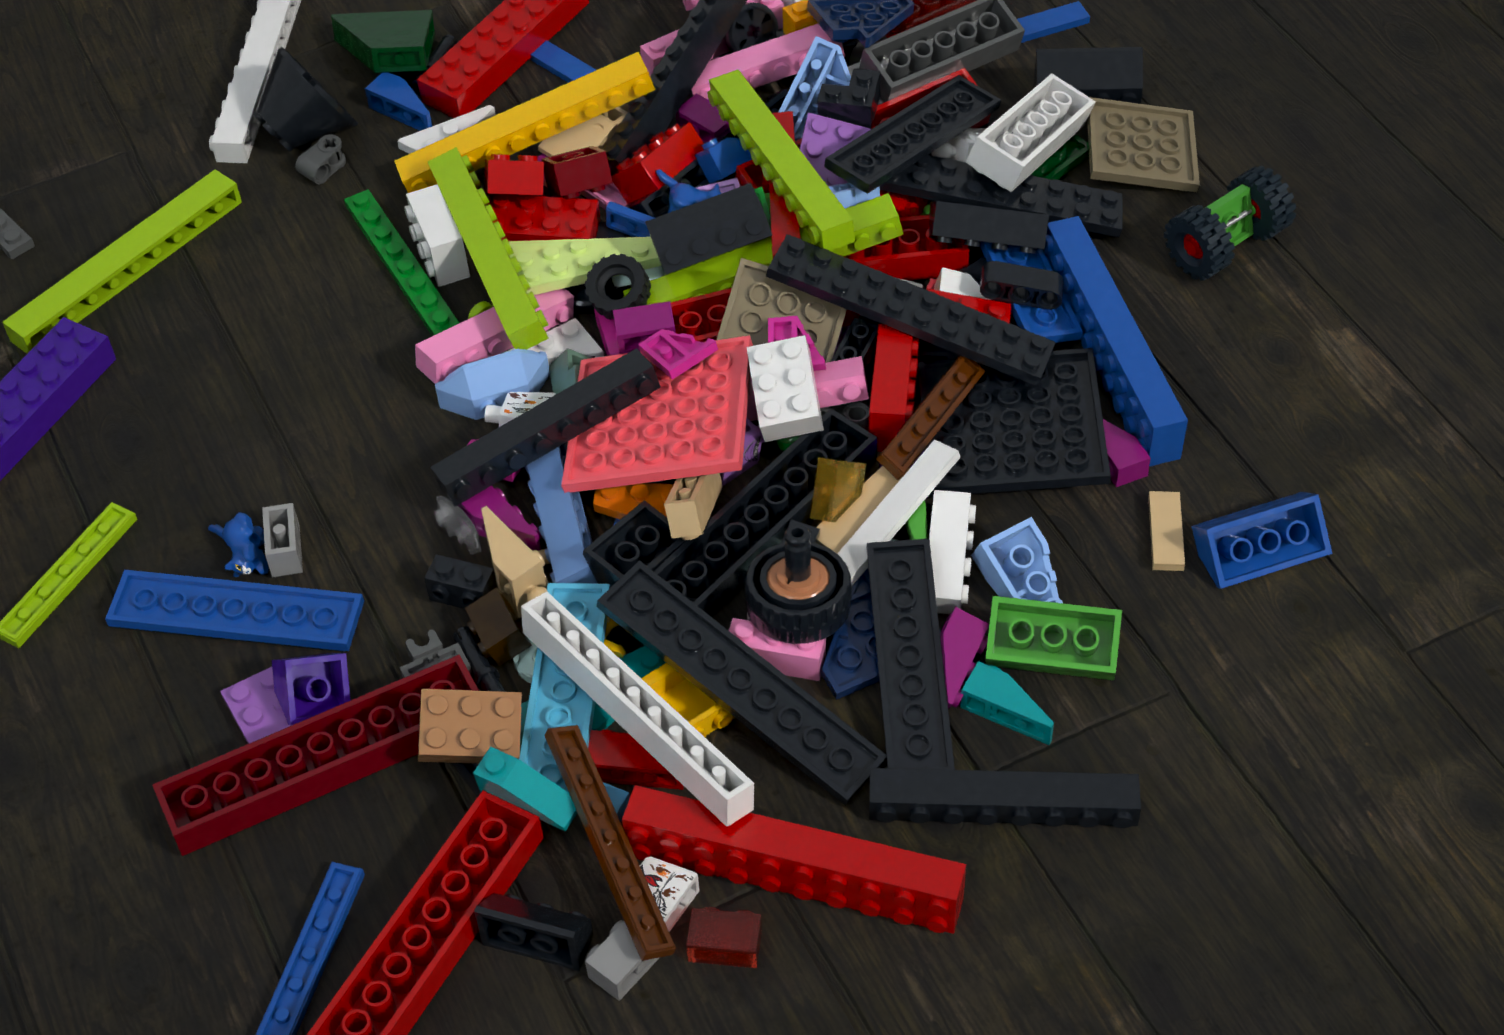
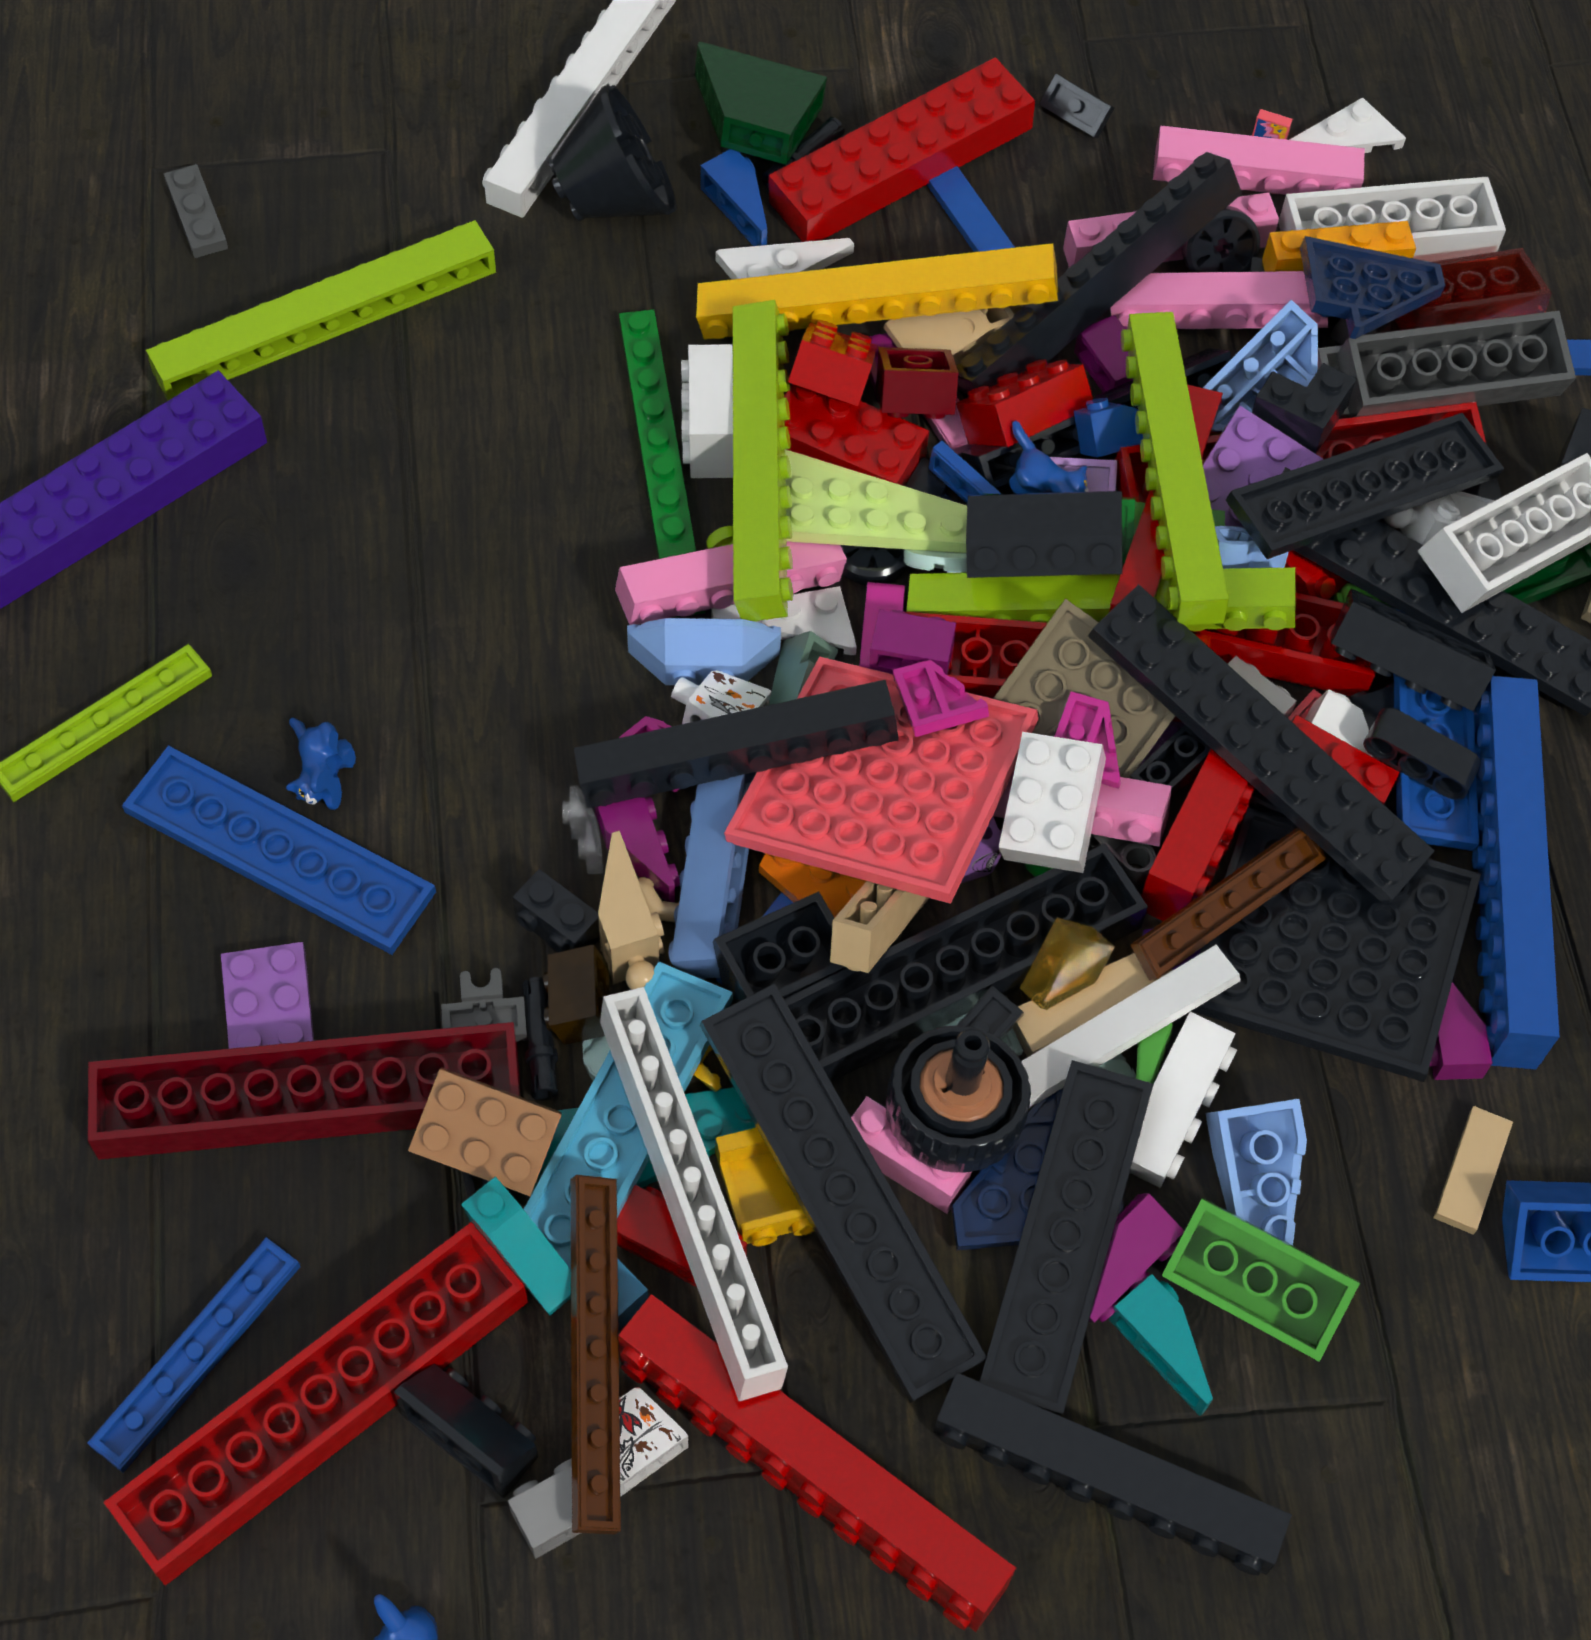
camera: 15 degrees right, 10 degrees up
light grey brick [262,503,303,577] -> none
dark purple slope [272,653,350,725] -> none
dark grey piece [295,134,346,185] -> none
black tyre [585,254,651,320] -> none
clear red brick [686,907,762,968] -> none

